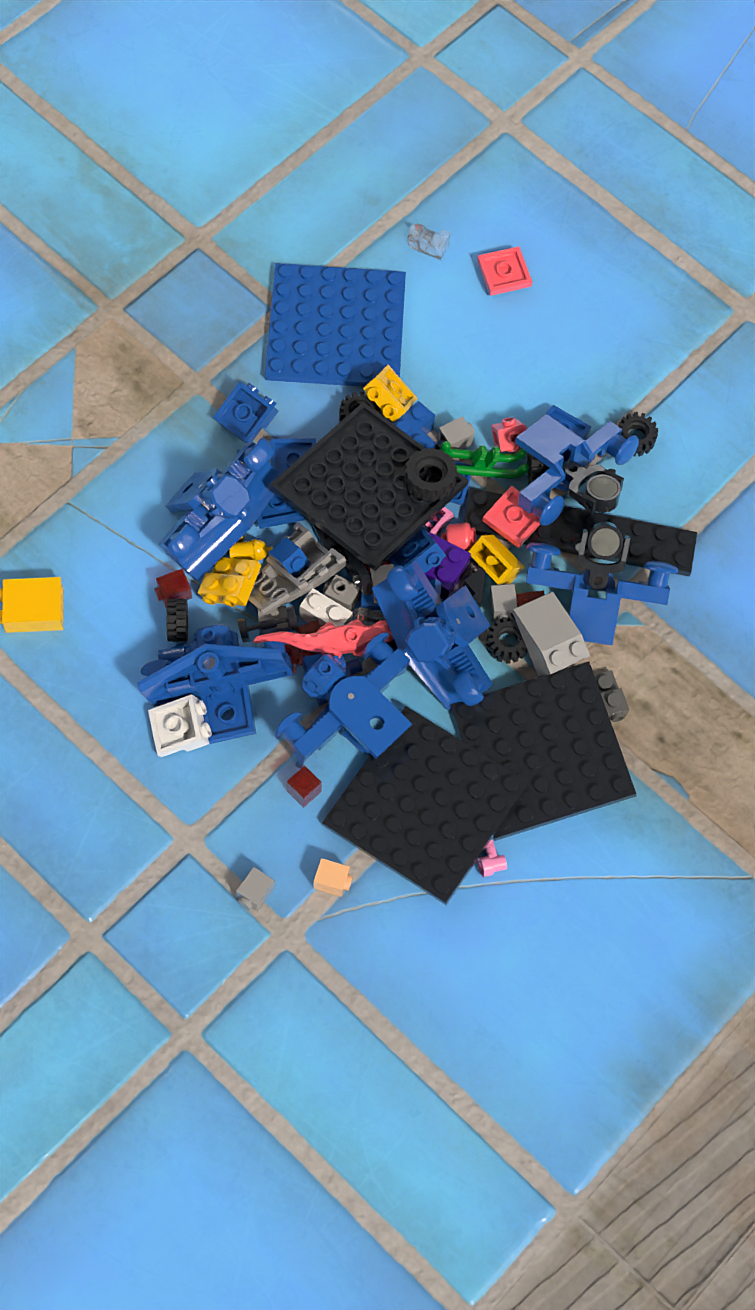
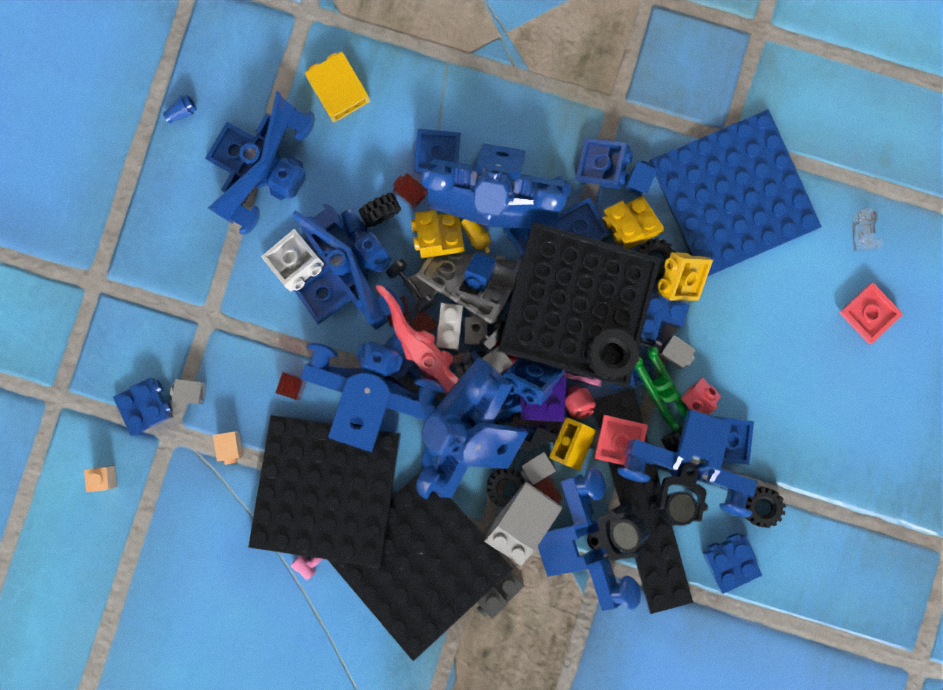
camera: 65 degrees right, 20 degrees up
none -> light nougat brick [84,466,117,492]
none -> blue plate [113,378,173,436]
none -> blue piece [205,91,315,235]
none -> blue plate [414,129,461,174]
none -> yellow plate [602,195,664,249]
none -> blue brick [624,161,657,197]
none -> blue plate [702,533,762,594]

